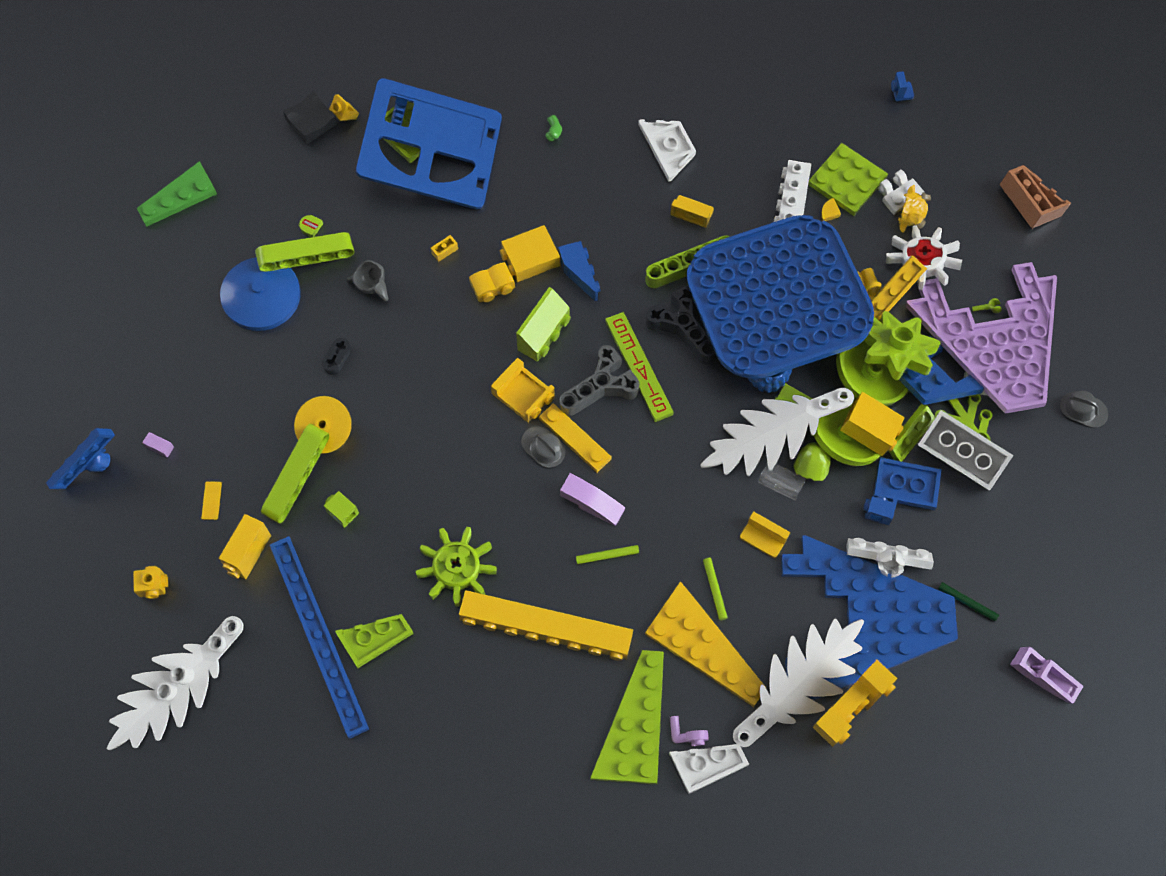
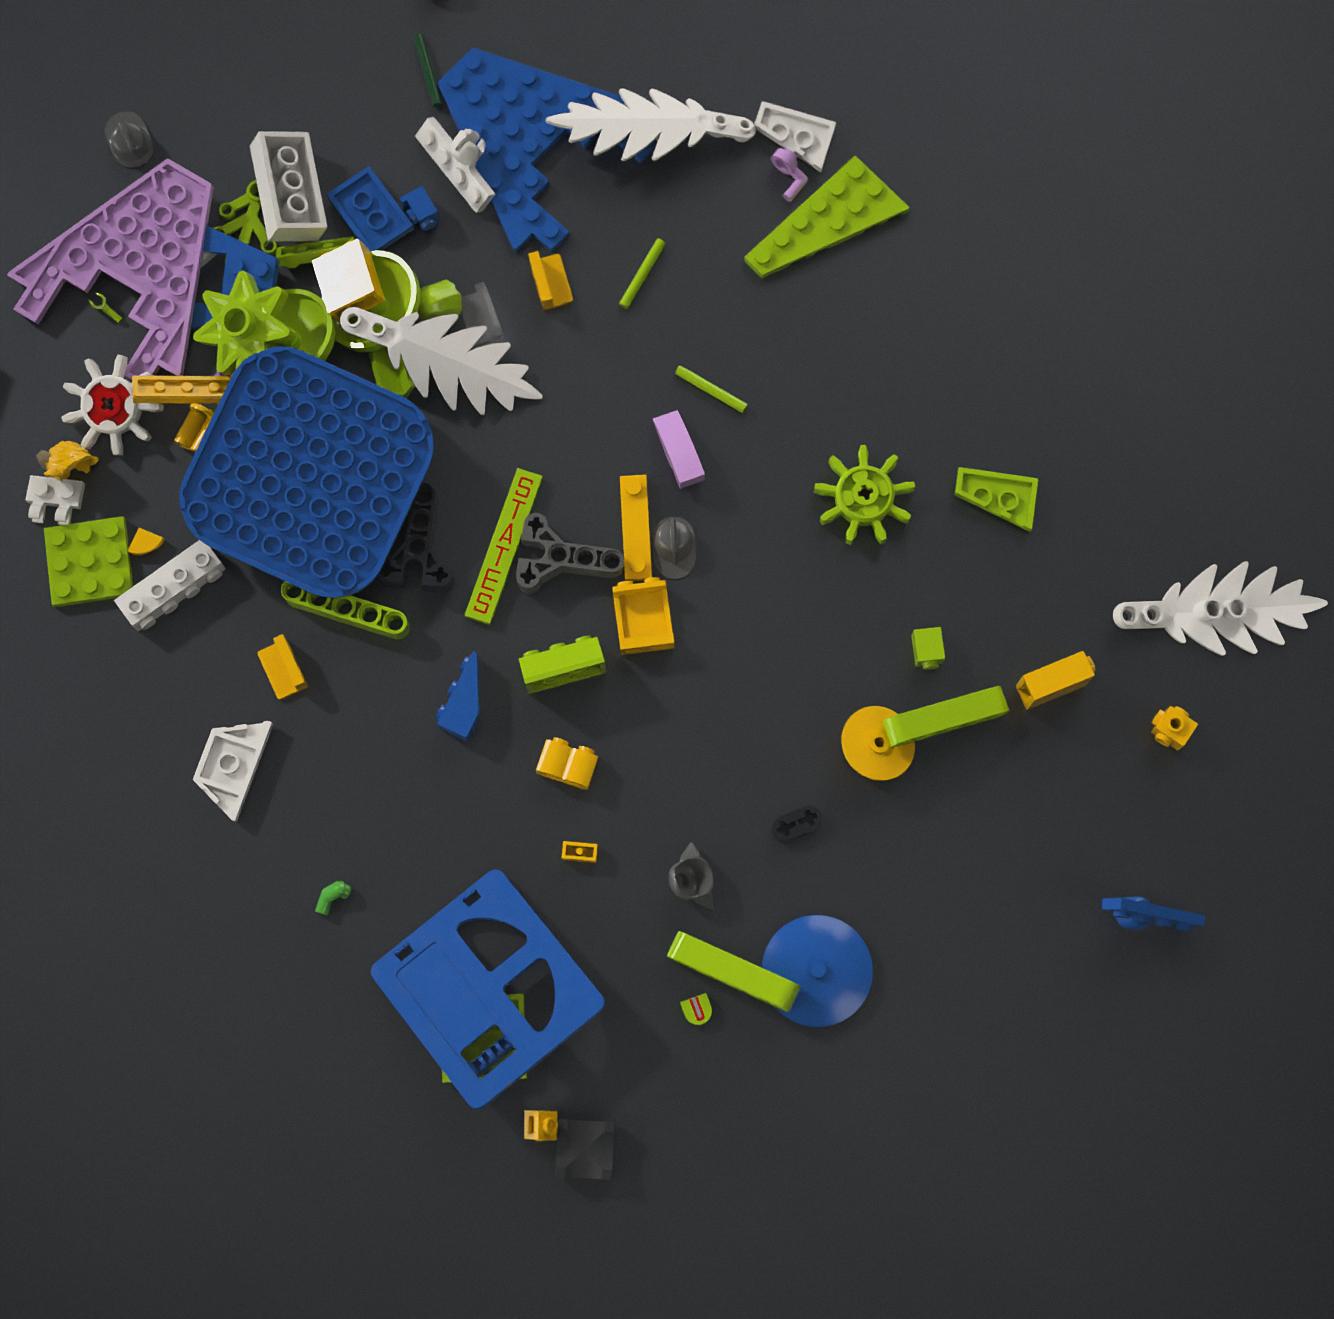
camera: 135 degrees left, 10 degrees up
bright green wing [137,161,217,227] -> none
lavender piece [142,432,174,458] -> none
yellow sticker [201,482,222,520] -> none
blue plate [269,536,370,739] -> none
yellow brick [459,590,633,661] -> none
yellow brick [500,225,560,282] -> none
yellow wing [645,581,766,707] -> none
yellow wedge [813,660,898,747] -> none

